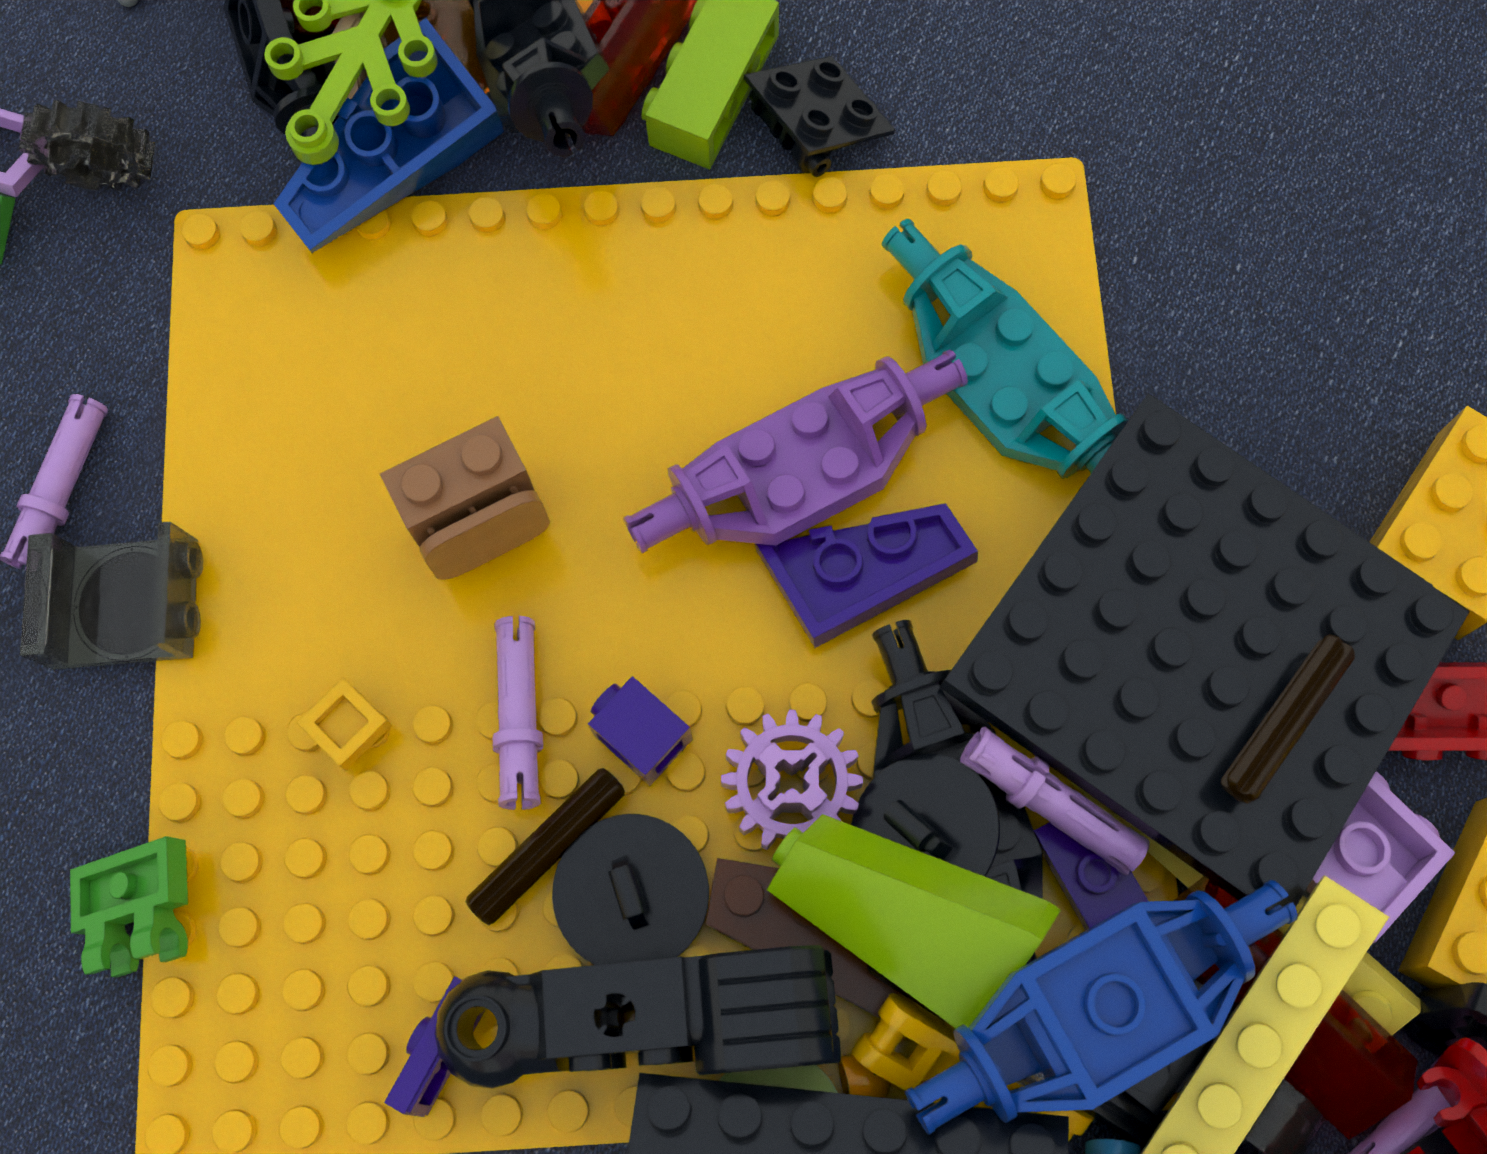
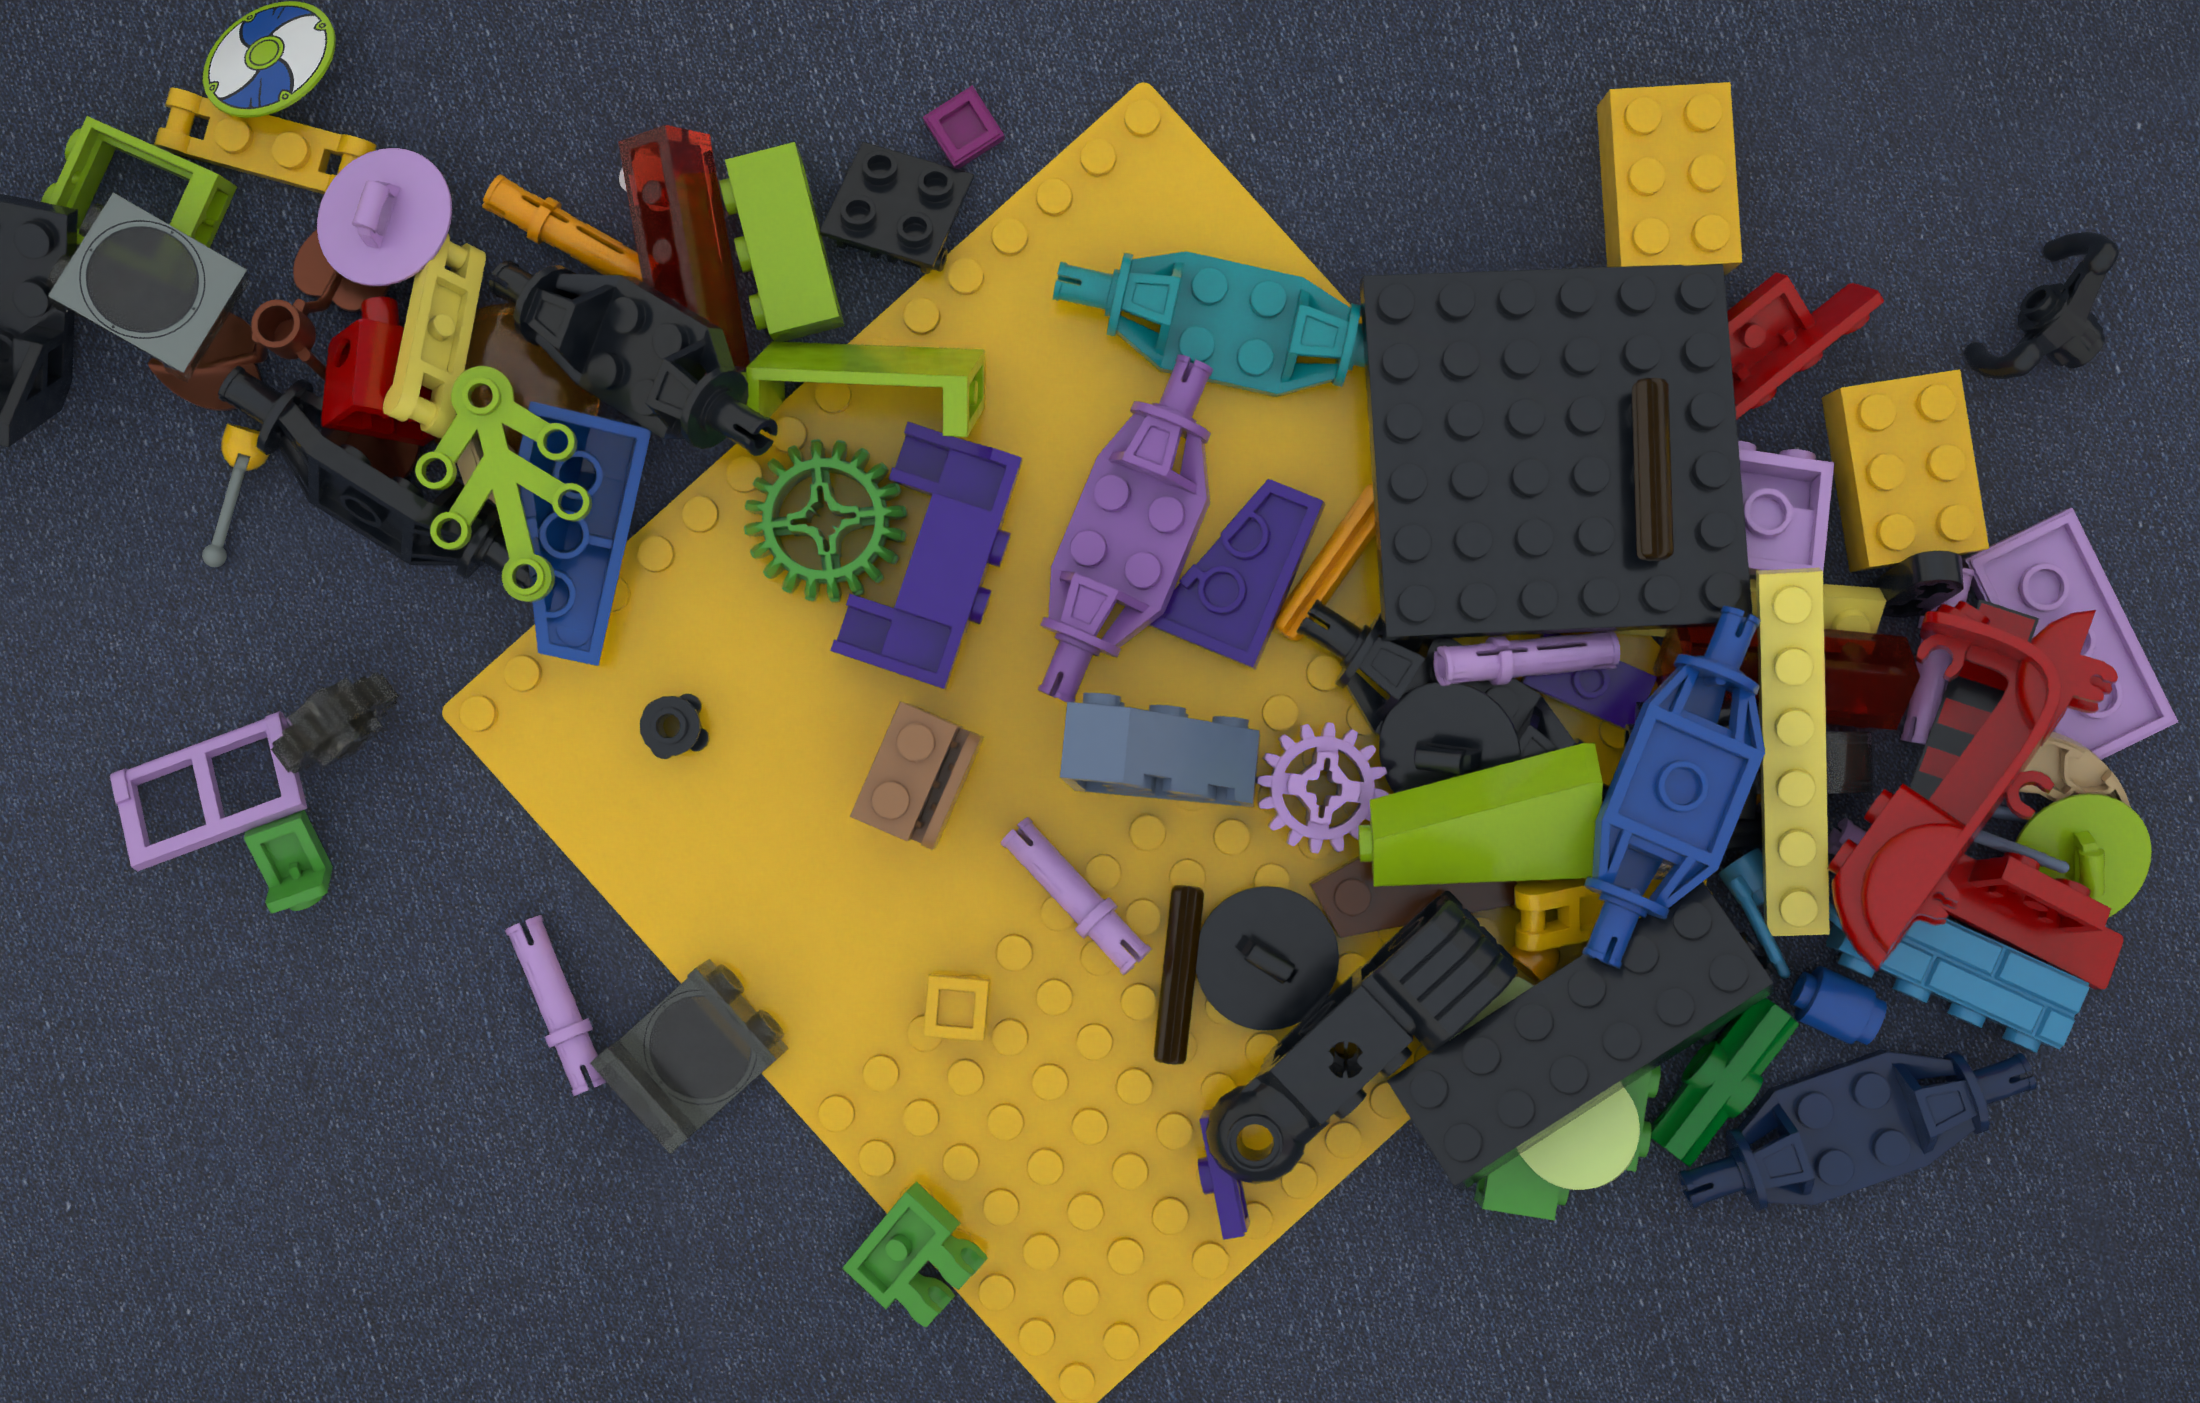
camera: 40 degrees left, 15 degrees up
dark purple brick [588,676,693,786] -> none
none -> black brick [640,694,710,759]
none -> lime panel [741,341,985,437]
none -> bright green gear [744,439,908,602]
none -> dark purple bracket [830,422,1023,690]
none -> magenta tile [922,85,1005,169]
none -> sand blue brick [1060,693,1260,807]
none -> light orange axle [1274,484,1376,641]

